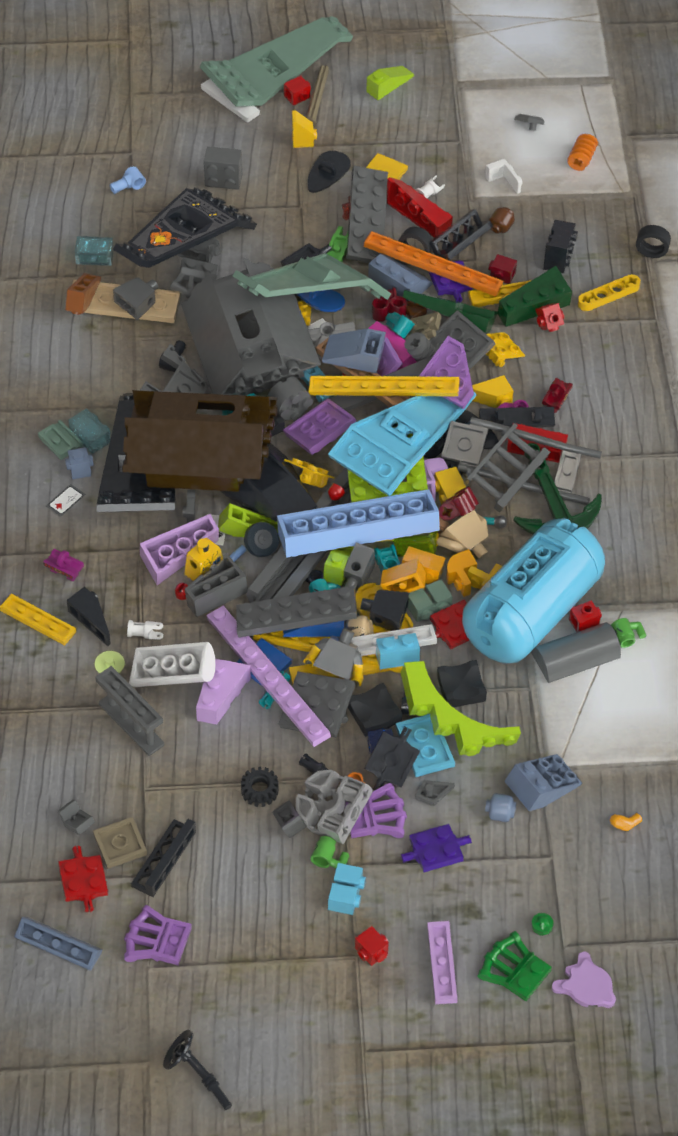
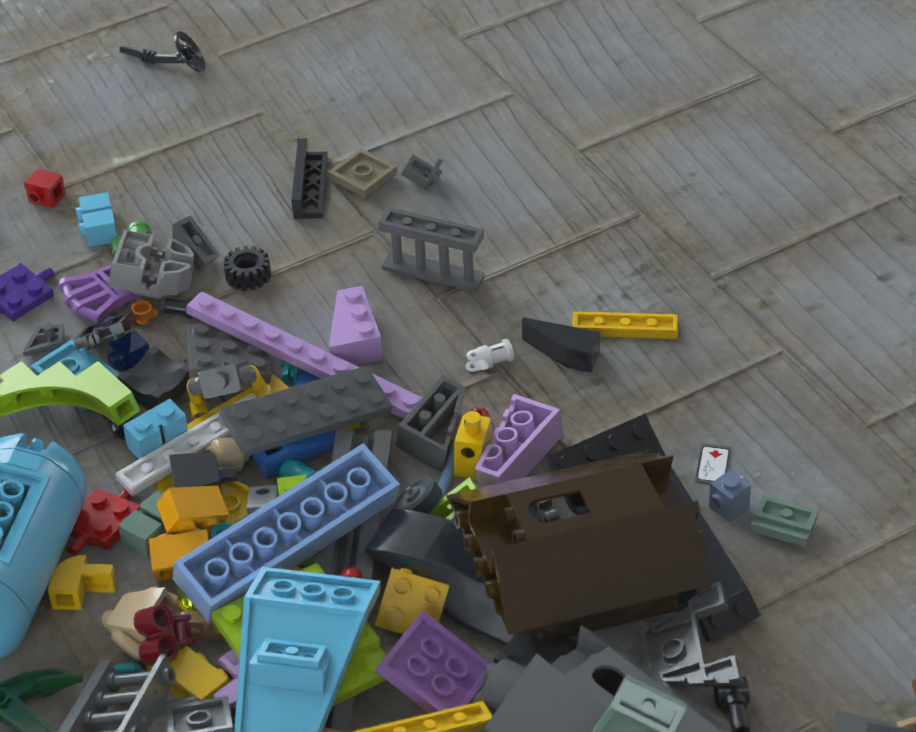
camera: 155 degrees right, 10 degrees down
sand blue slope [14,917,102,970] -> none
magenta hips [43,549,84,582] -> none
red plate [58,846,108,912] -> none
clear light blue brick [68,409,111,454] -> none
yellowish green piece [95,651,125,673] -> none
medium lavender plate [124,905,192,965] -> none
white brick [129,642,216,687] -> none
black brick [437,660,487,708] -> none
light orange brick [446,549,477,597] -> none

